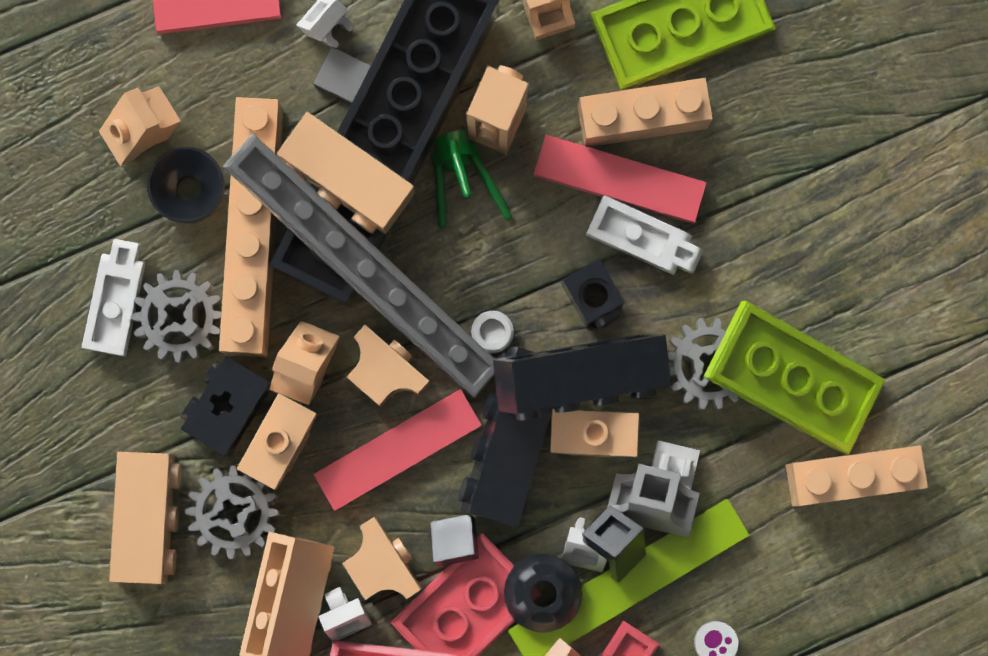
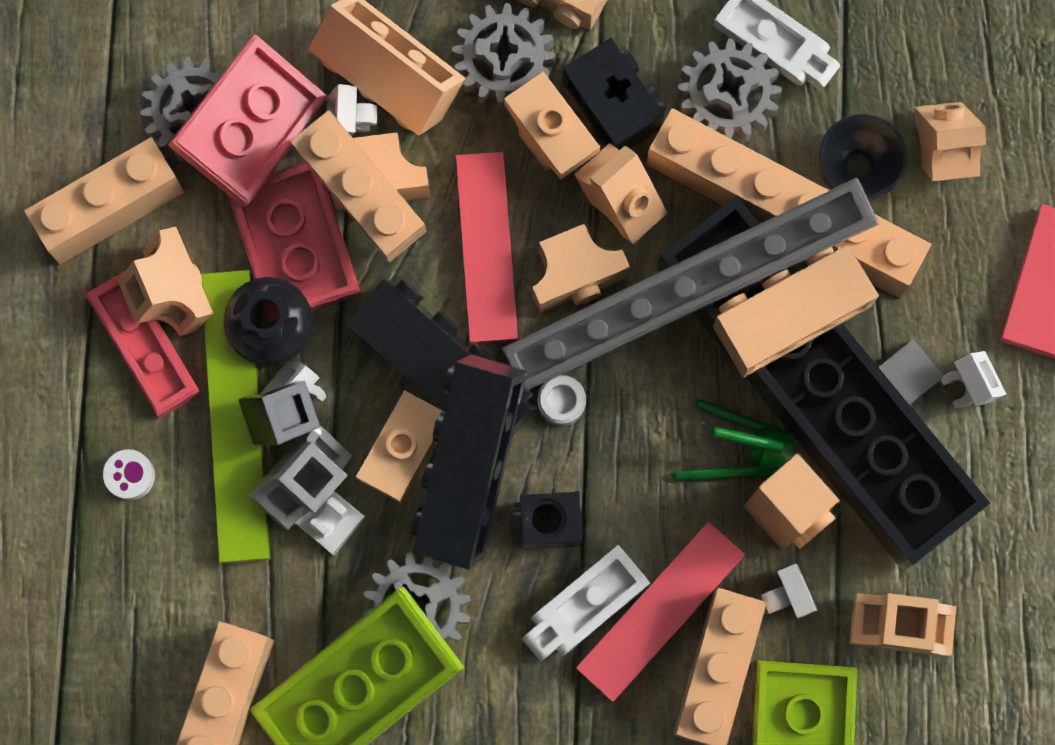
camera: 115 degrees right, 5 degrees down
tile [430,514,479,567] -> none
none -> light nougat brick [291,110,427,263]
none -> white tile [761,564,818,618]

